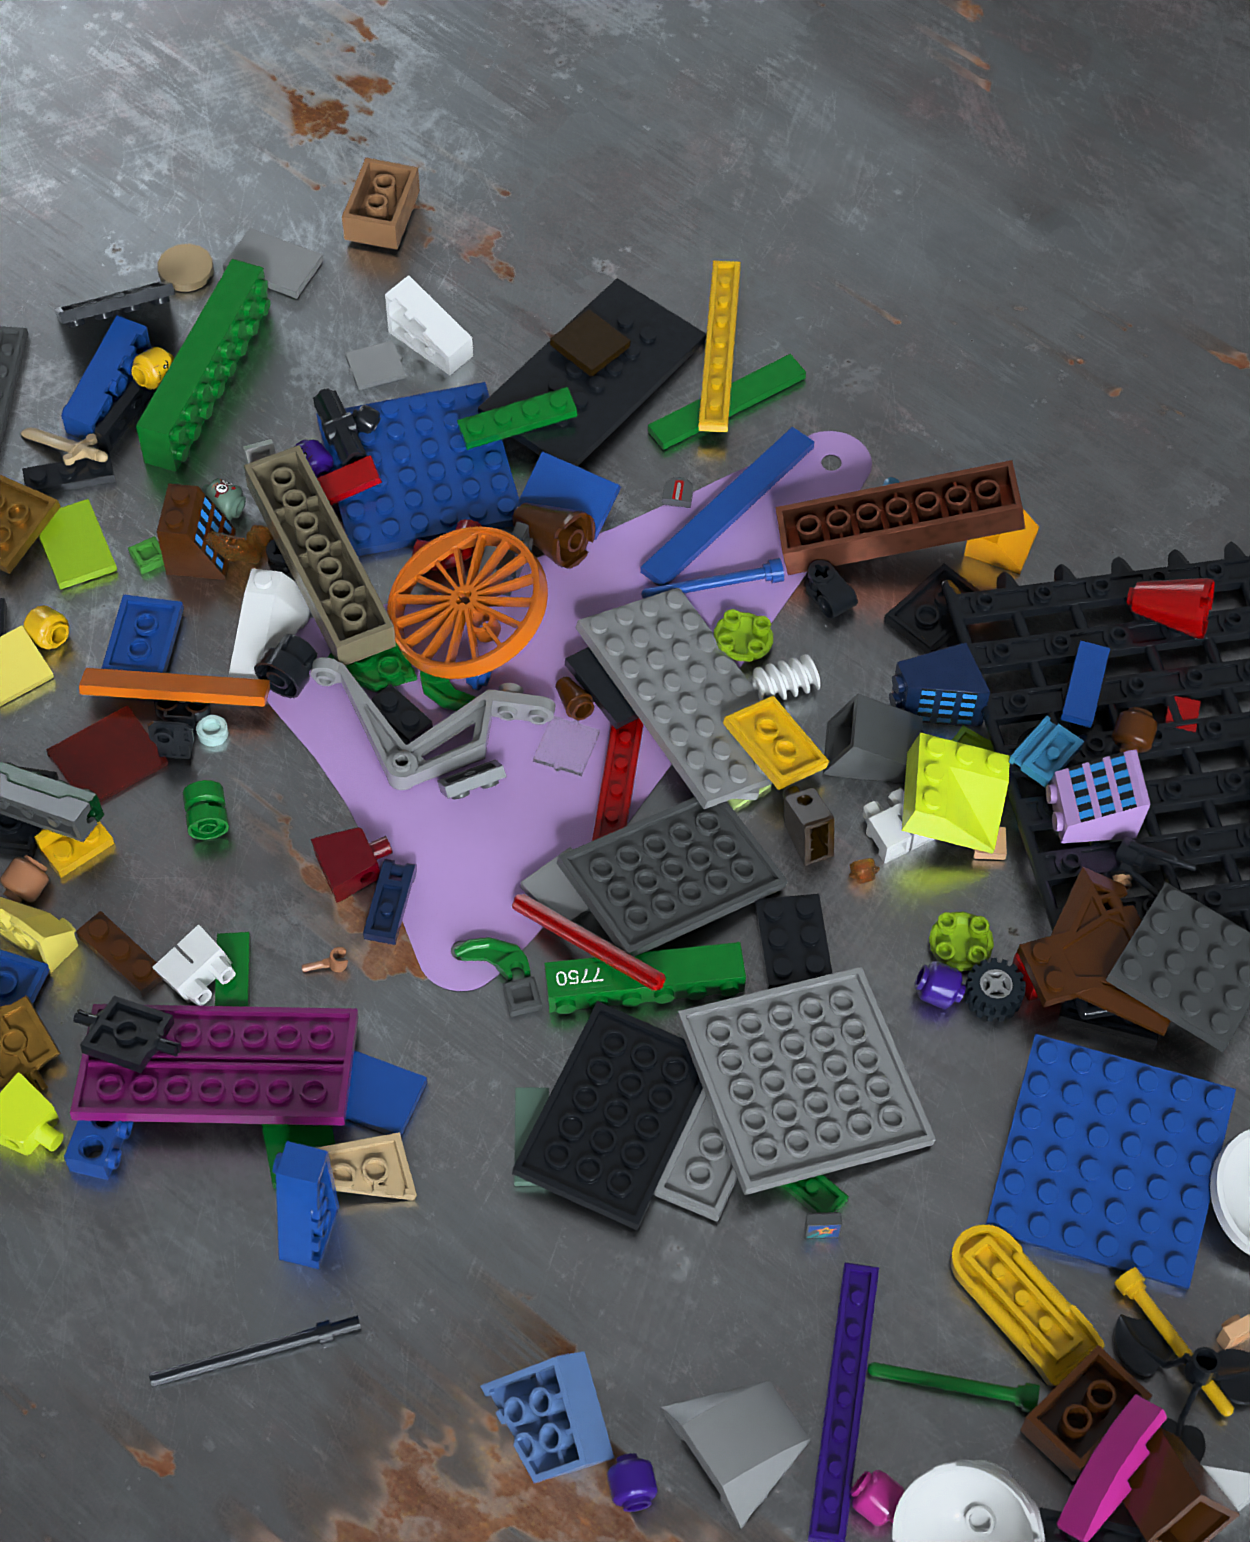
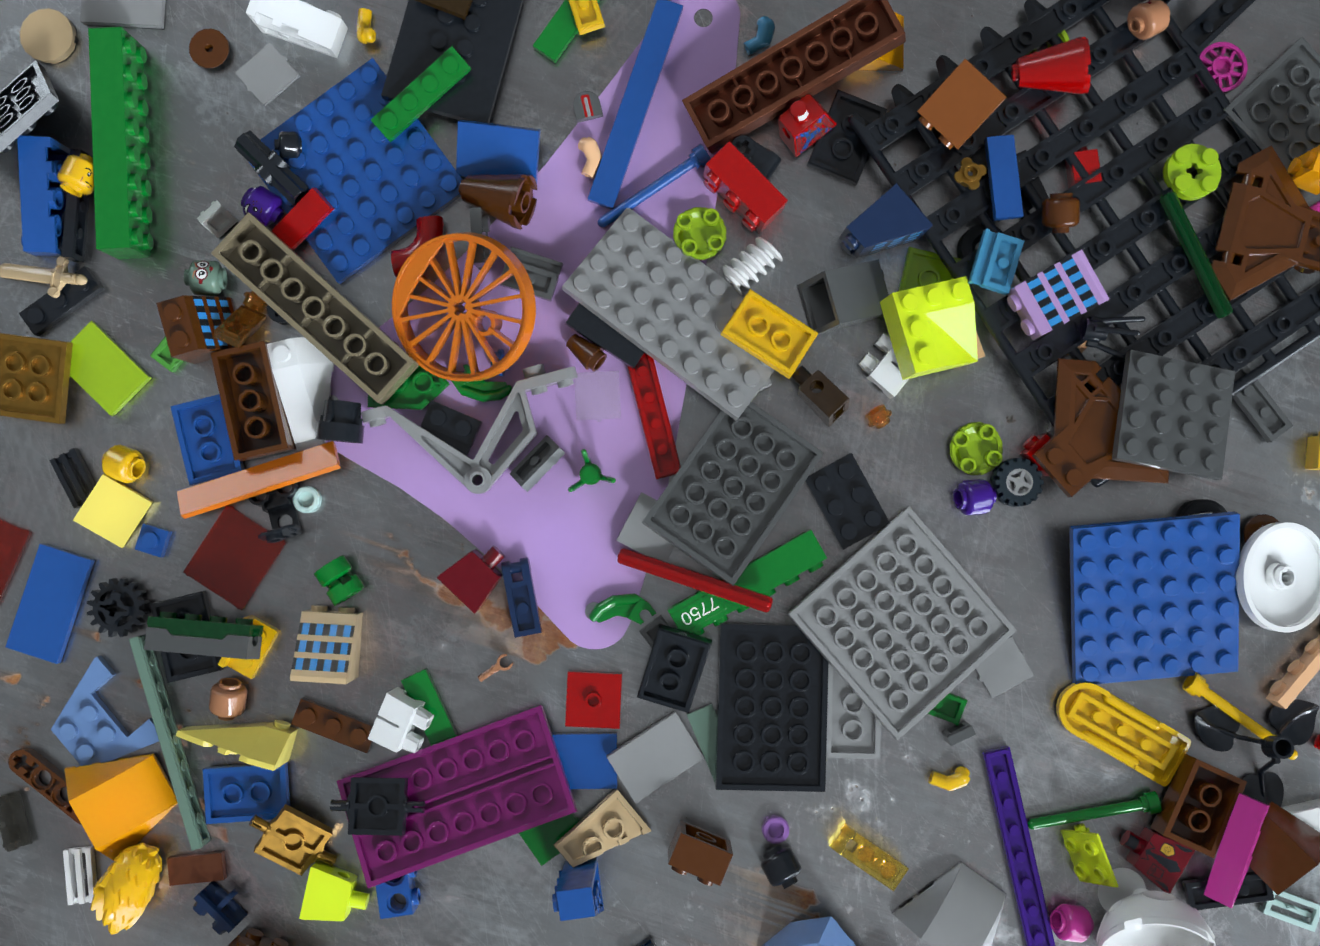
camera: 20 degrees left, 30 degrees up
none -> blue plate [135,523,173,557]
none -> reddish brown piece [189,28,229,68]
none -> reddish brown brick [211,341,297,462]
none -> slope [290,605,363,684]
none -> yellow arm [357,8,376,44]
none -> dark grey plate [500,247,563,302]
none -> red plate [565,671,622,729]
none -> green plant [568,449,616,492]
none -> light nougat arm [578,137,602,179]
none -> light grey tile [606,711,704,804]
none -> black tile [637,624,712,713]
none -> reddish brown brick [668,820,733,886]
none -> red brick [703,141,788,234]
none -> black head [761,845,802,889]
none -> medium lavender tile [762,814,789,844]
none -> red torso [778,94,837,157]
none -> clear yellow plate [829,823,909,891]
none -> dark orange slope [917,59,1007,149]
none -> yellow arm [928,766,970,791]
none -> pearl gold plate [954,157,987,190]
none -> light grey piece [975,636,1034,699]
none -> neon yellow hinge [1060,823,1119,888]
none -> dark red torso [1120,827,1195,894]

